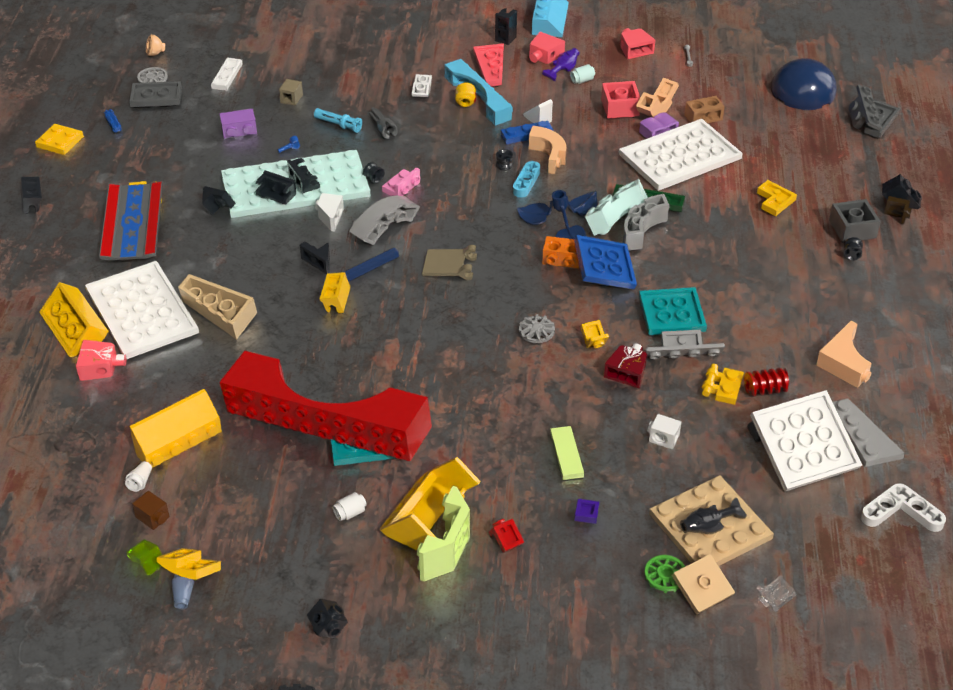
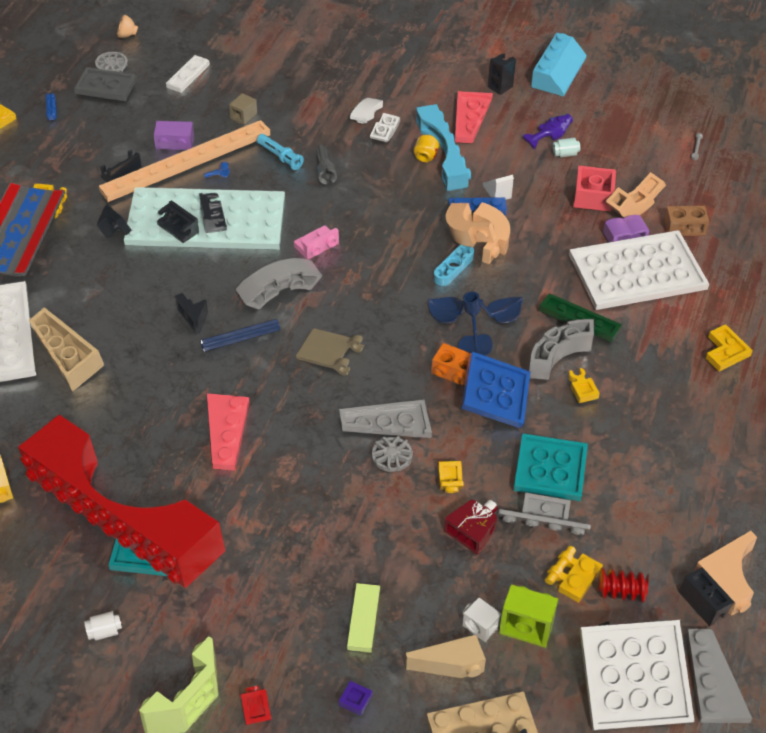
camera: 15 degrees right, 5 degrees up
white slope [315,193,344,232] -> none
yellow hinge [320,272,350,313] -> none
black wheel [363,162,385,184] -> none
yellow windscreen [380,457,481,550] -> none
black wheel [496,149,513,171] -> none
coral torso [529,32,565,64] -> none
light aqua brick [585,179,648,236] -> none
coral torso [620,28,655,59] -> none
none -> light nougat plate [99,120,270,202]
none -> black hinge [101,149,142,182]
none -> coral wing [207,393,250,471]
none -> light grey wing [339,399,432,438]
none -> white slope [350,98,383,123]
none -> tan slope [405,635,486,678]
none -> light nougat arch [446,203,497,247]
none -> lime brick [499,584,559,648]
none -> yellow plate [568,368,600,403]
none -> black hinge [678,567,734,627]

